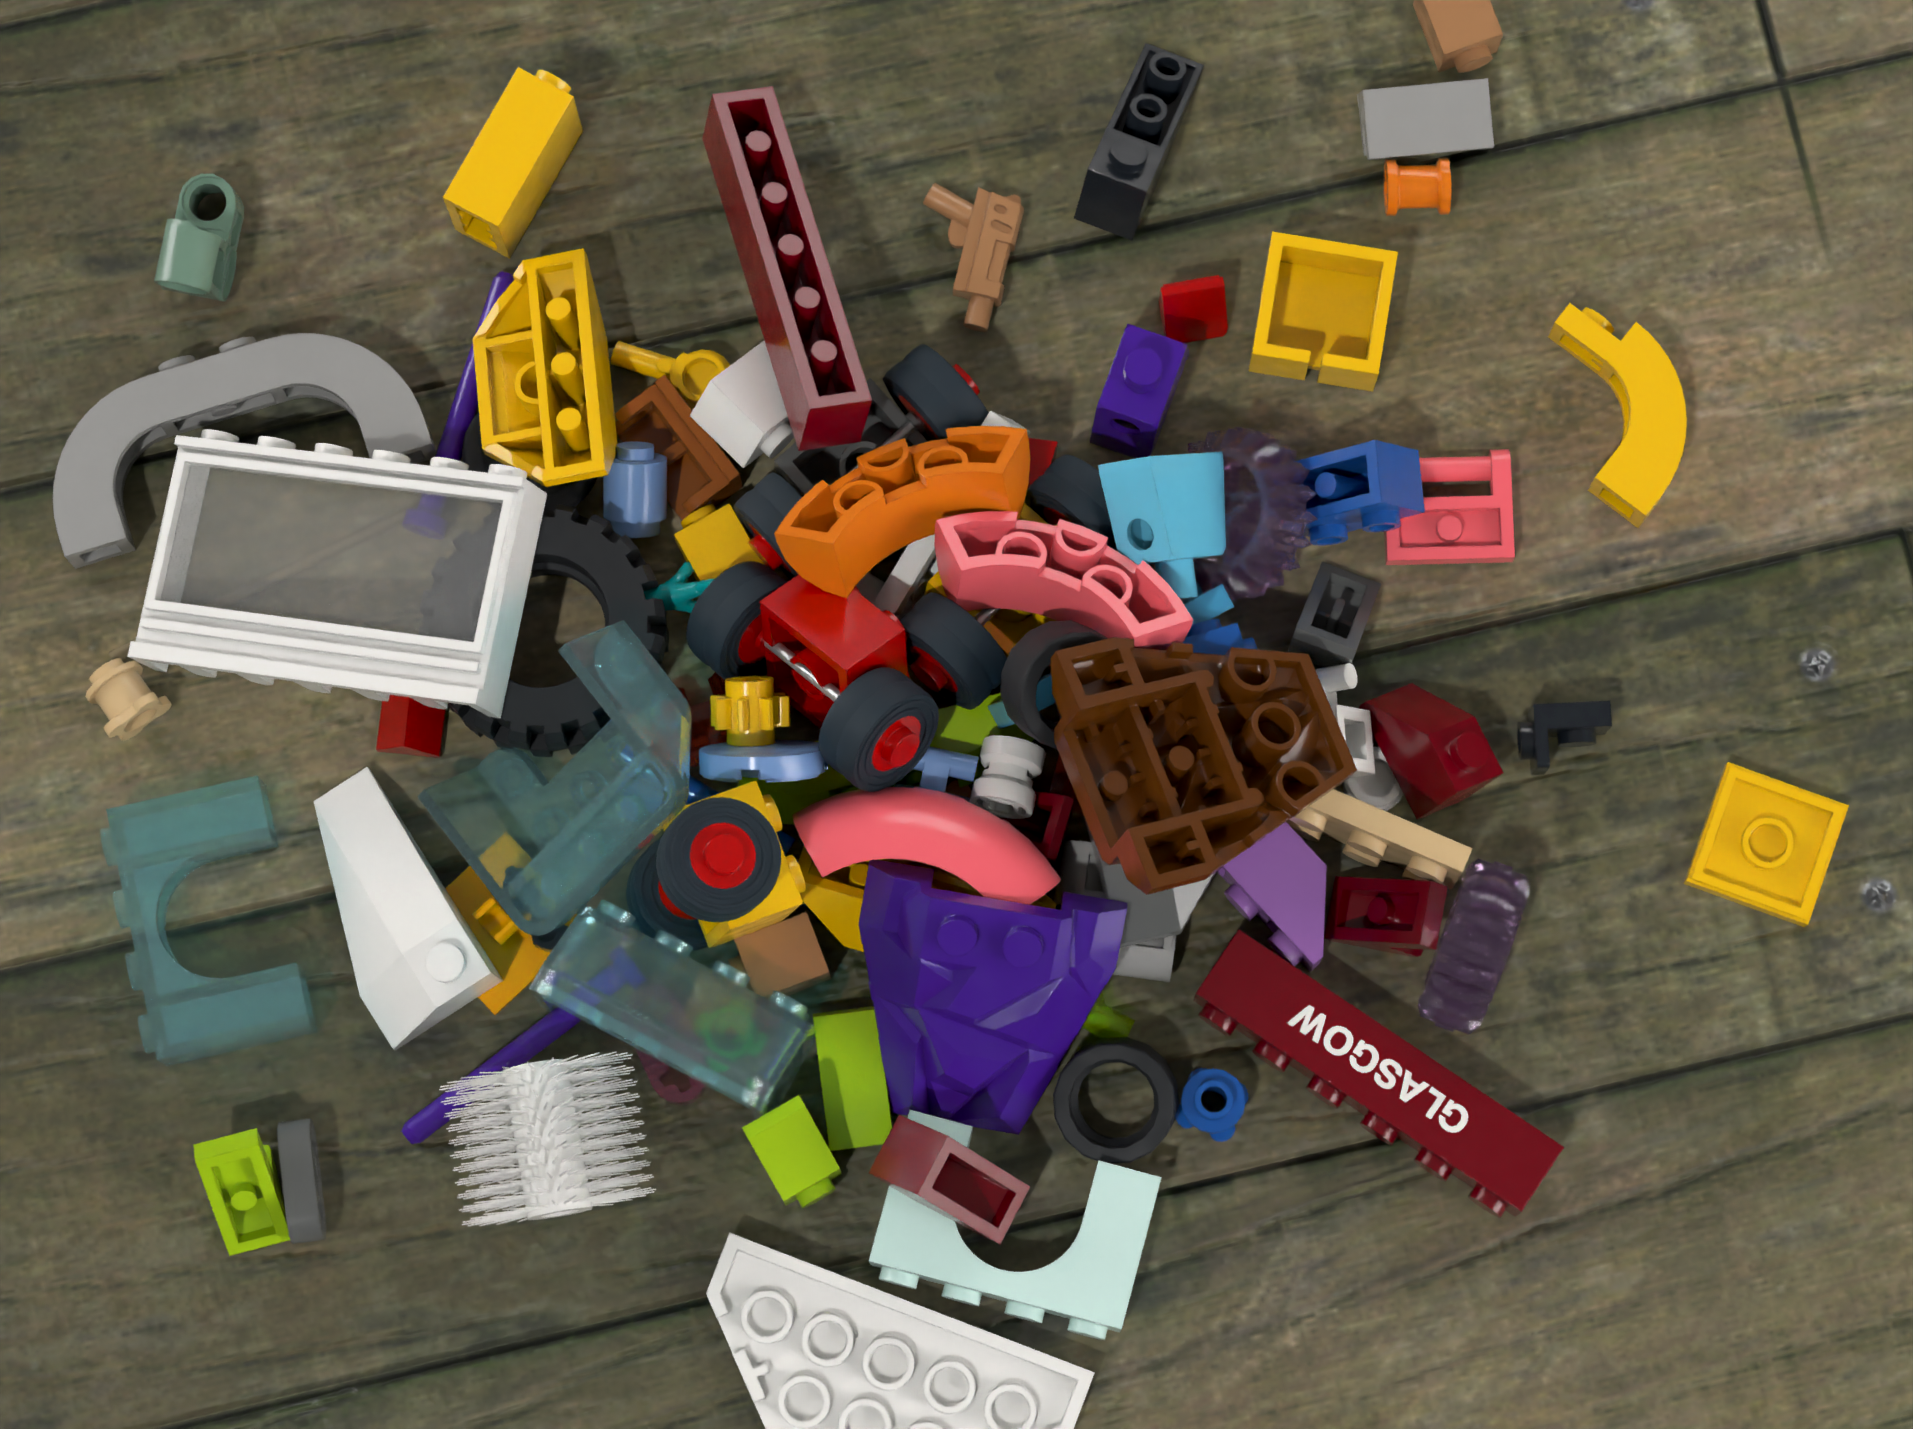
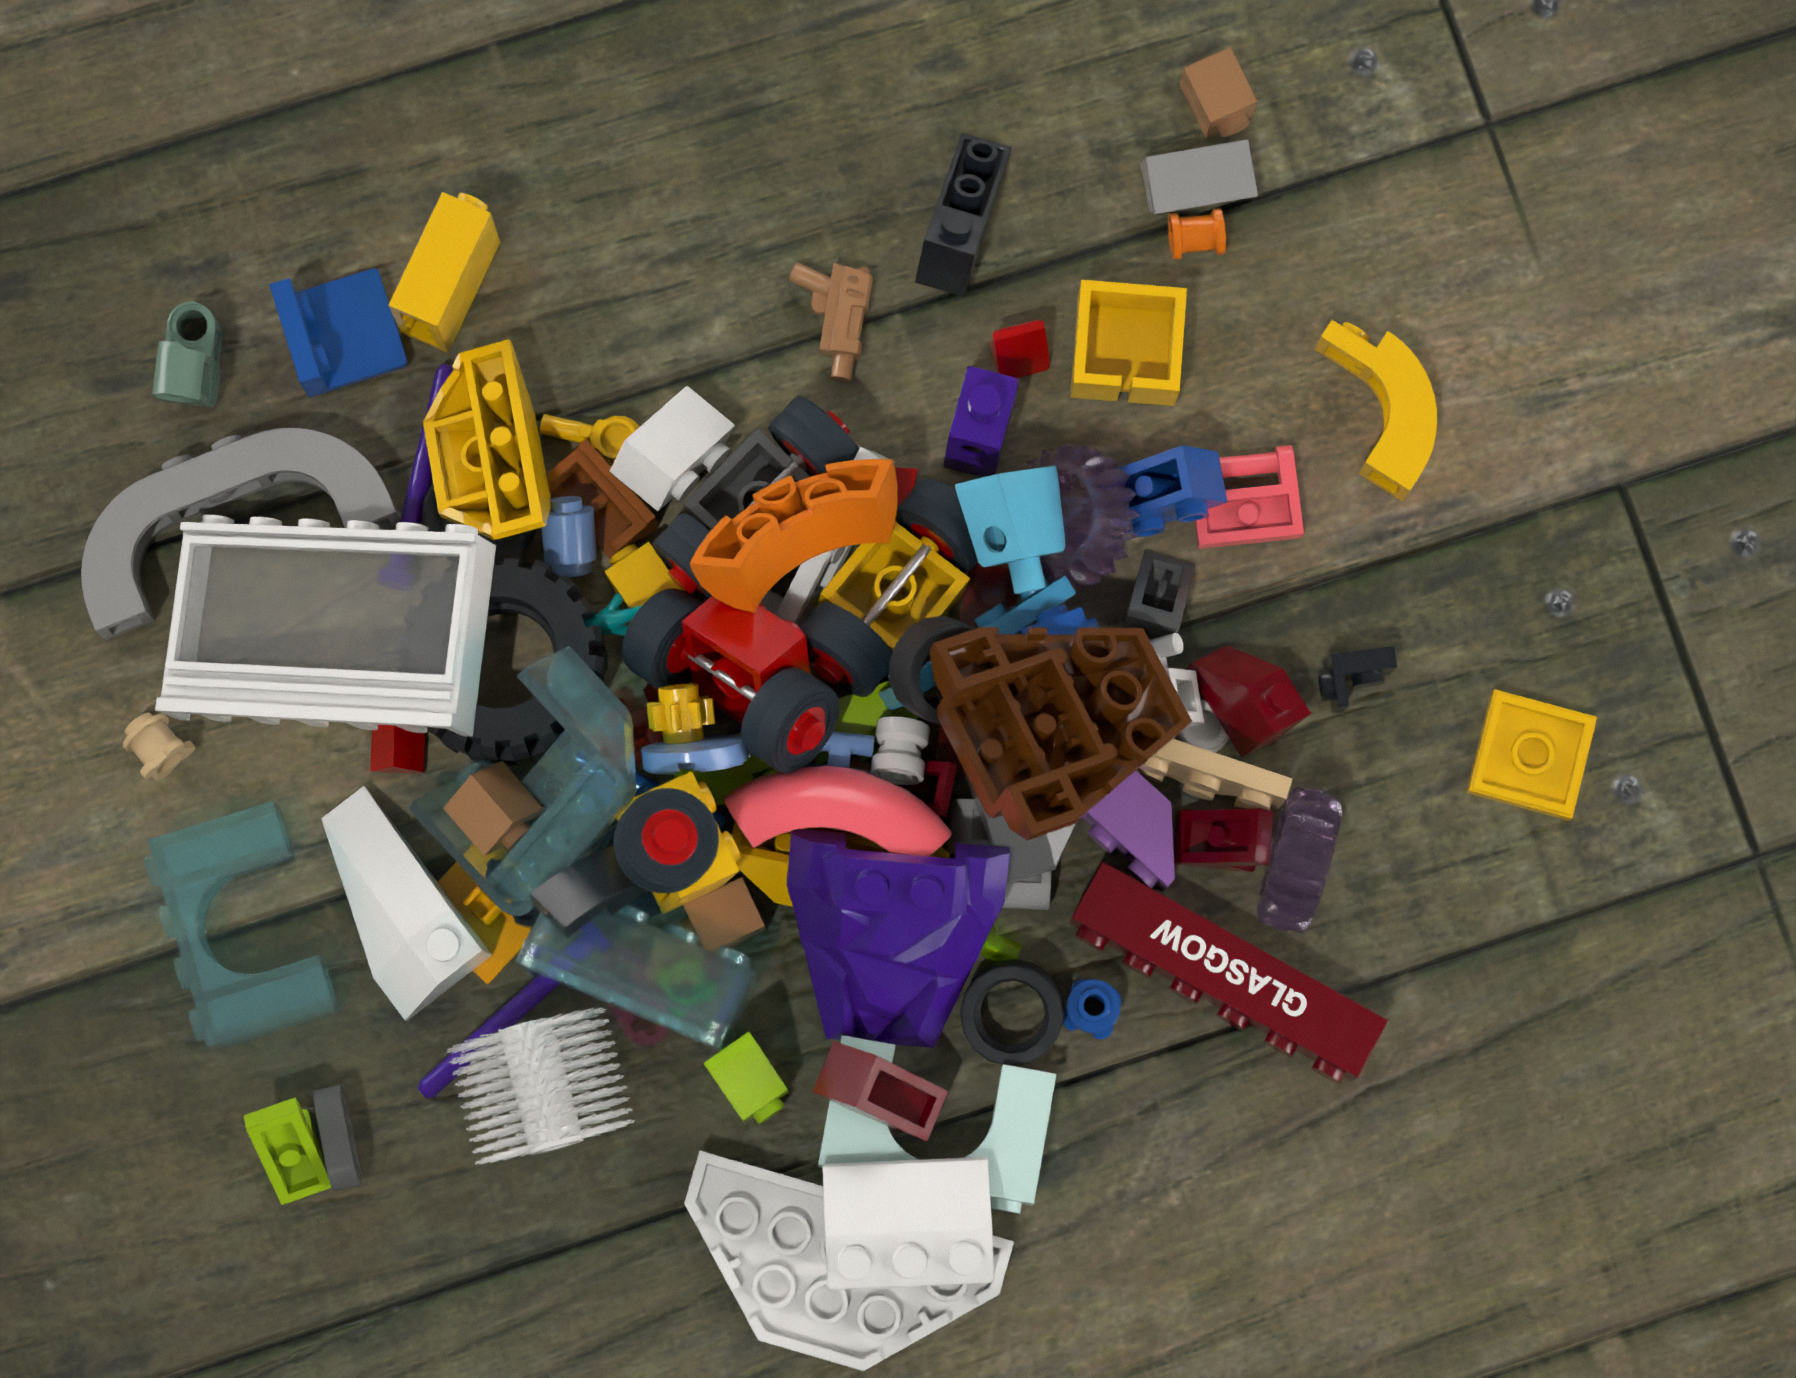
camera: 10 degrees left, 0 degrees up
dark red brick [702,86,872,451] -> none
lime slope [813,1006,892,1151] -> none
coral brick [934,511,1193,650] -> none
none -> blue bracket [269,268,408,398]
none -> medium nougat brick [443,761,544,856]
none -> black slope [530,845,645,939]
none -> white slope [823,1157,994,1290]

